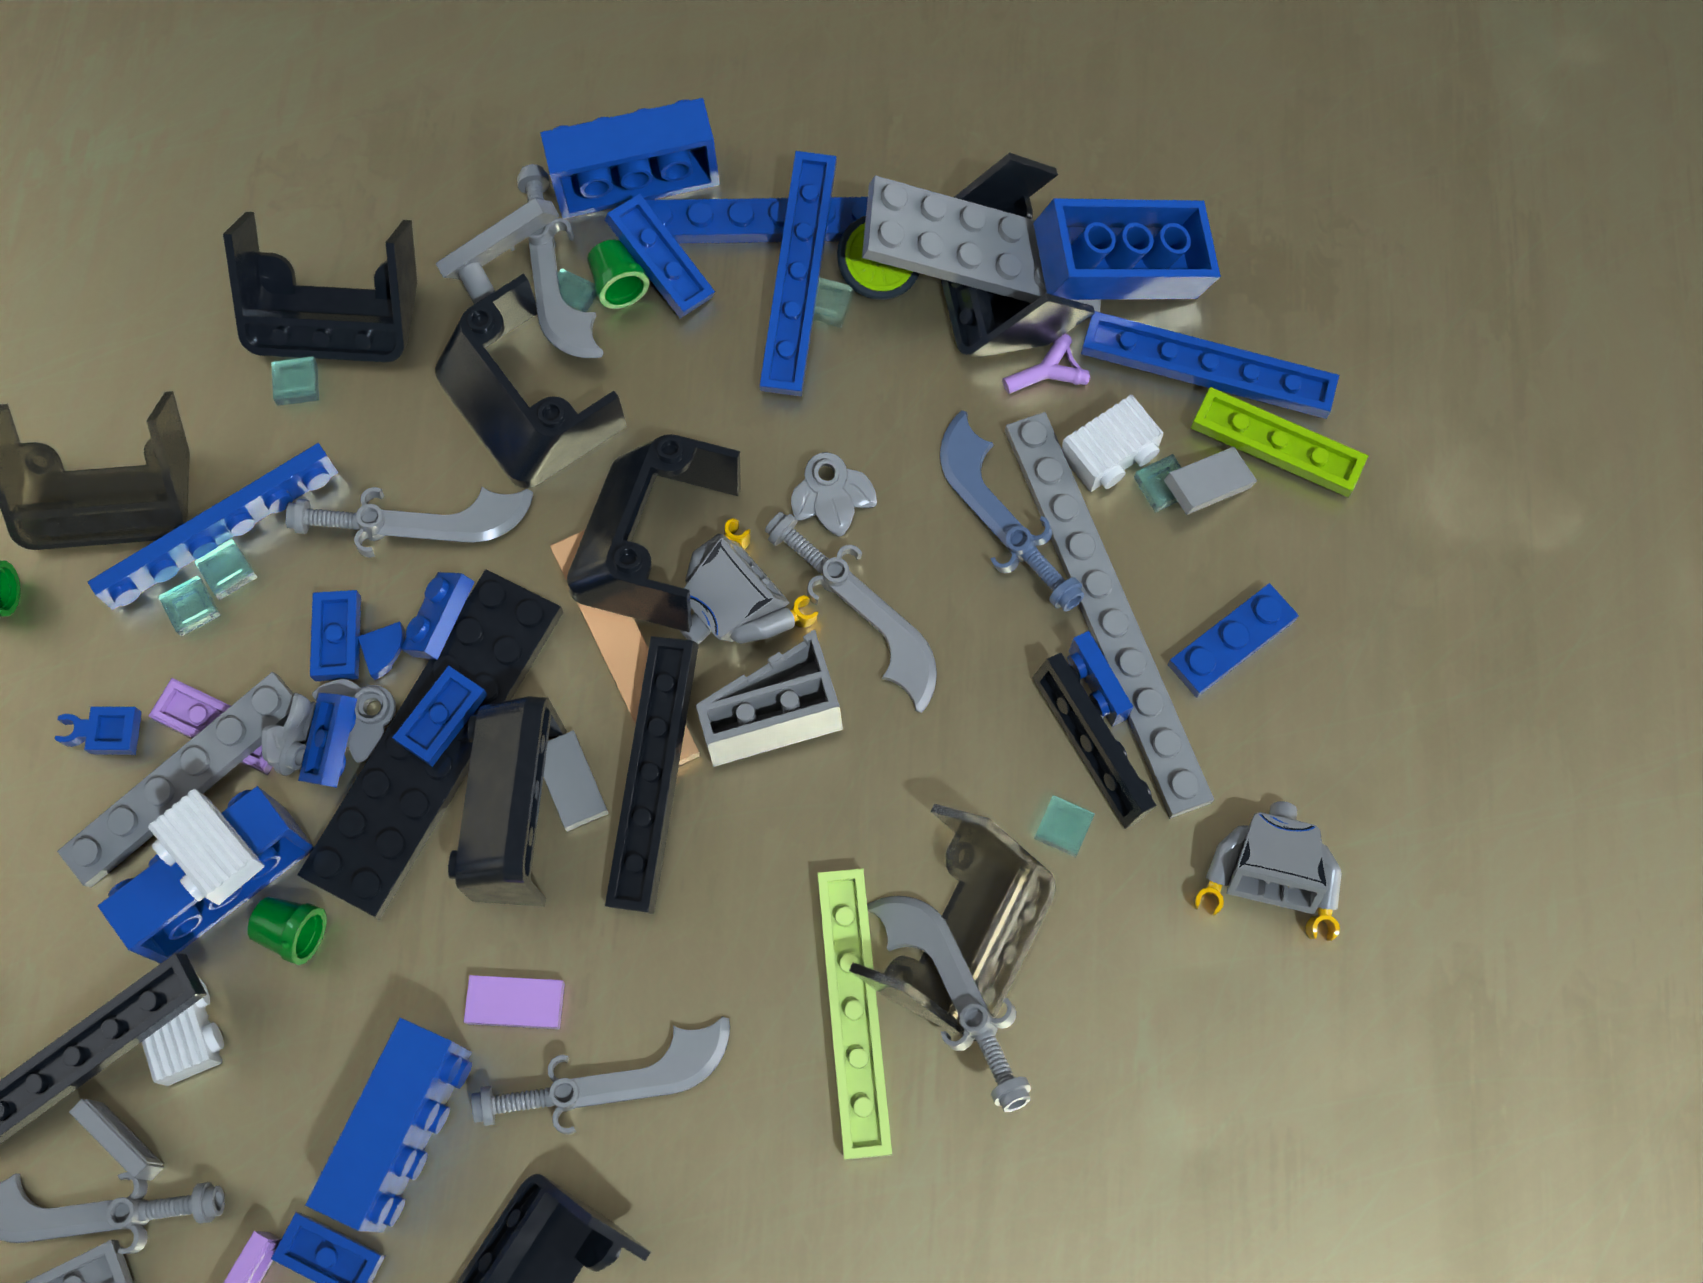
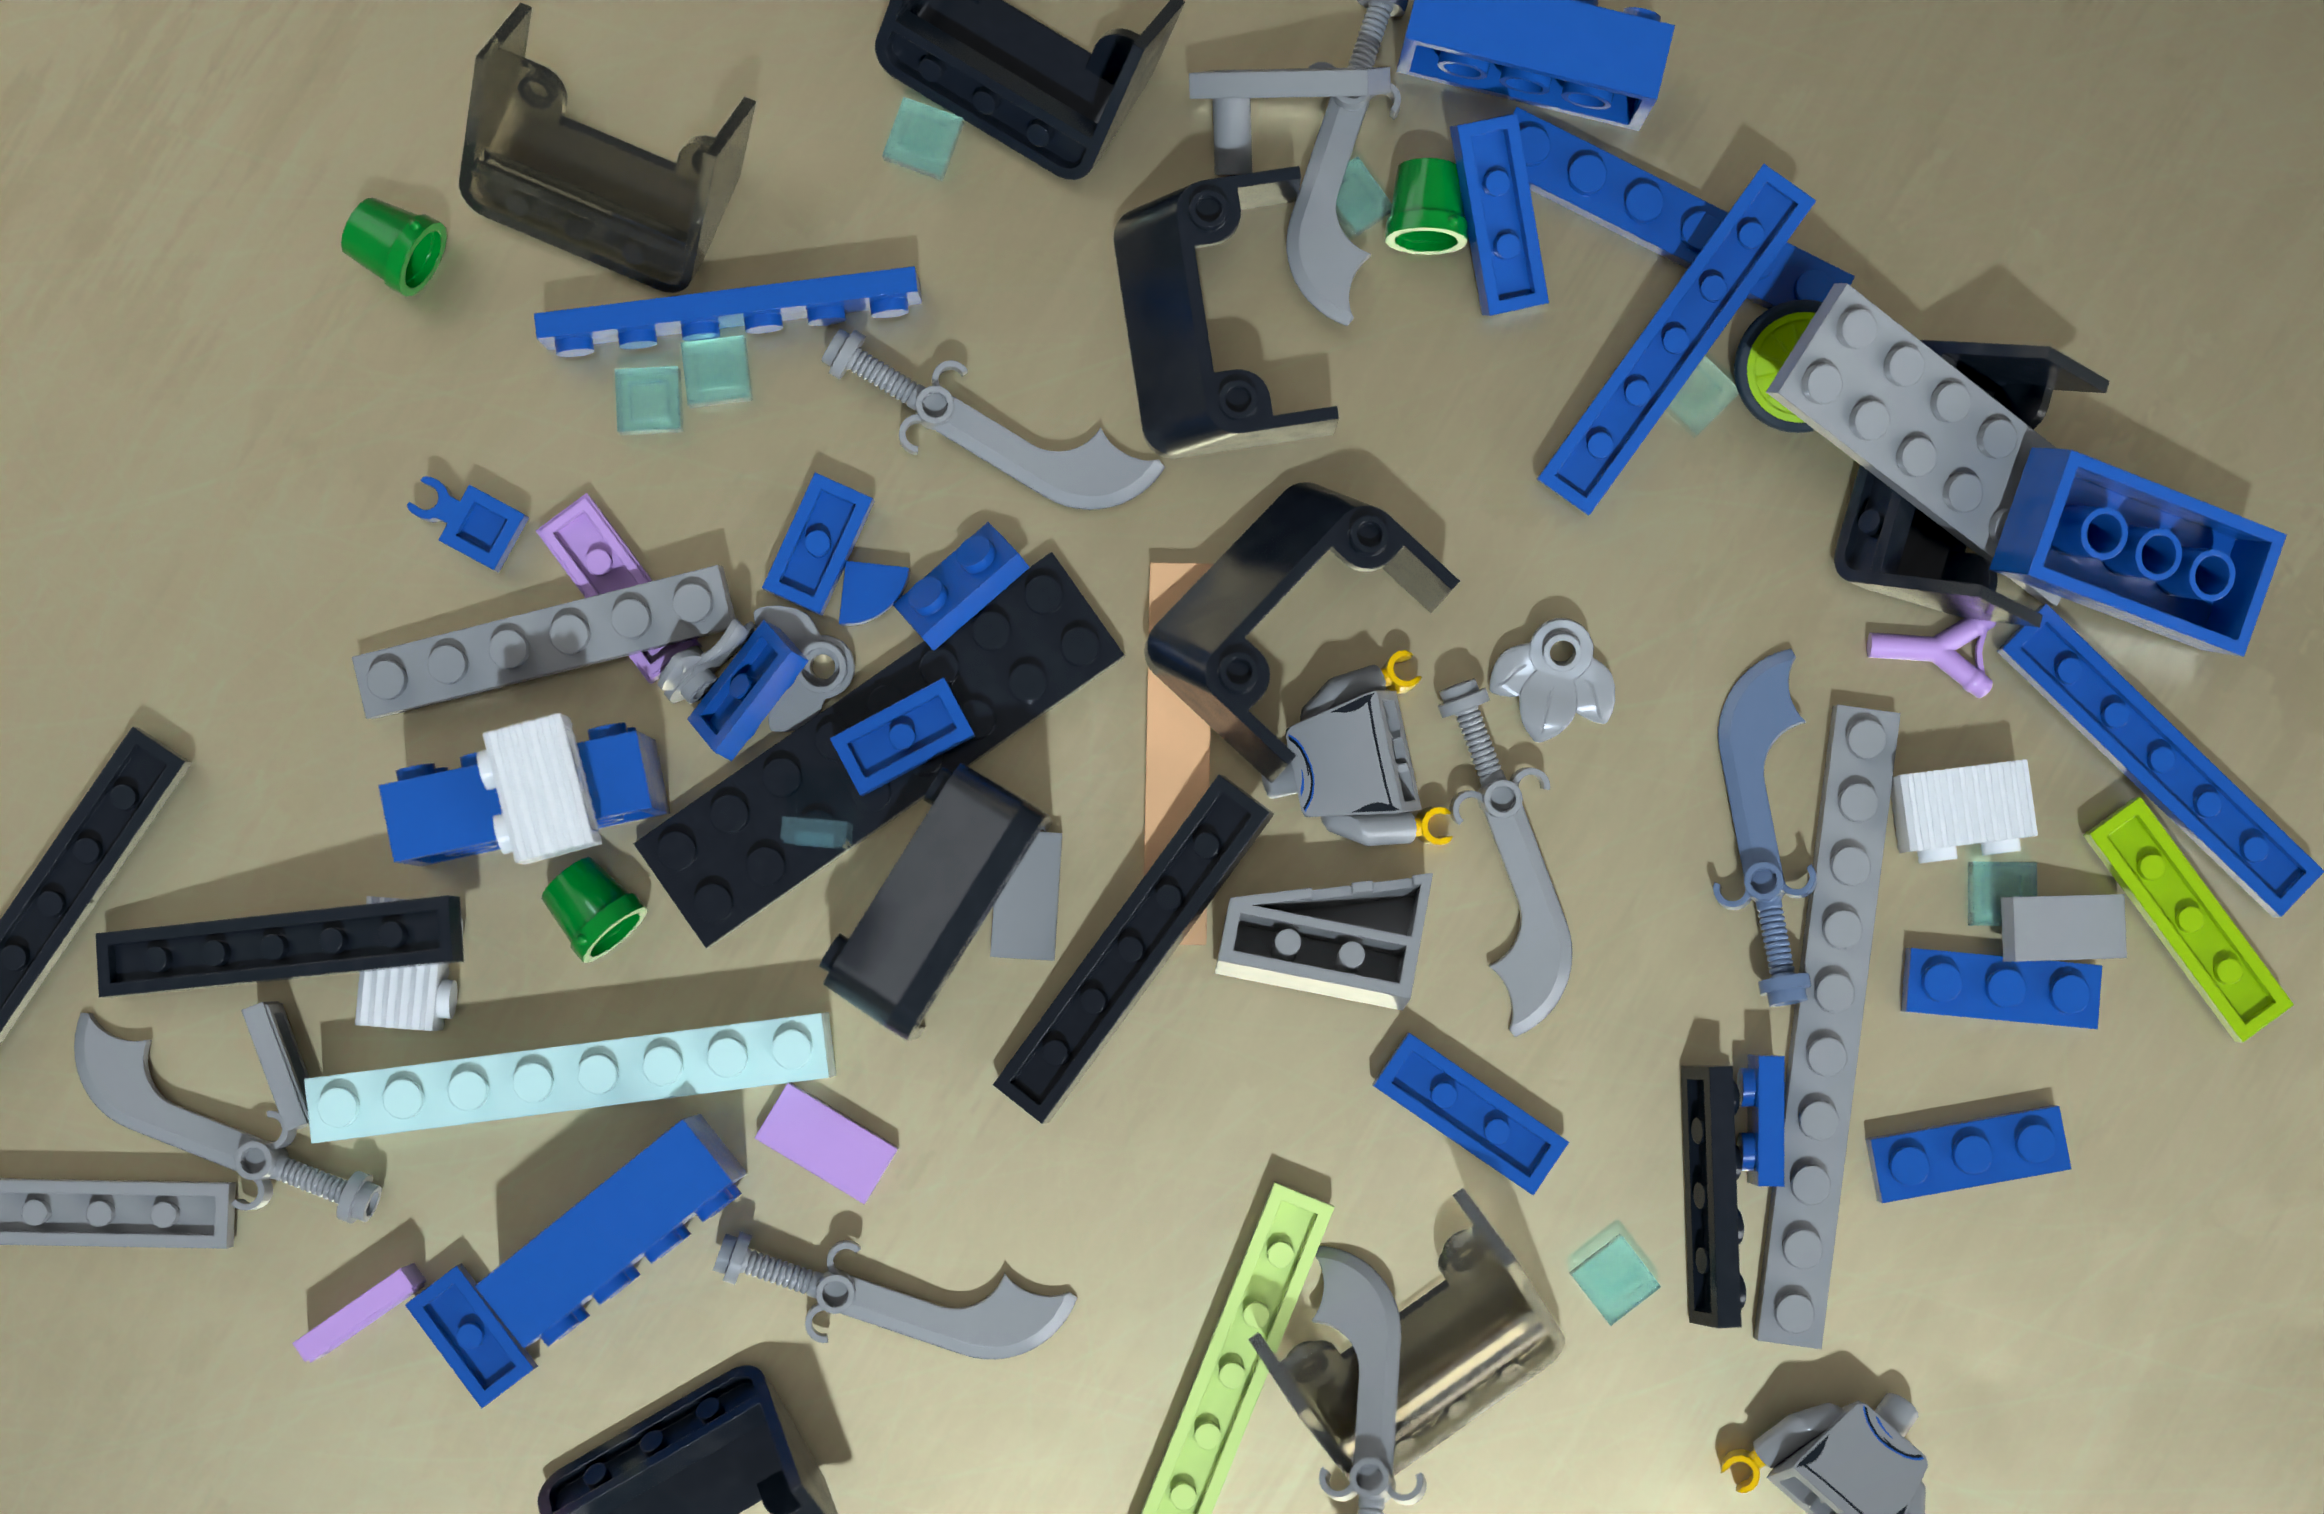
camera: 25 degrees right, 15 degrees up
none -> light aqua brick [304,1012,836,1144]
none -> clear light blue tile [780,816,853,850]
none -> blue plate [1372,1032,1569,1195]
none -> blue plate [1901,948,2102,1029]

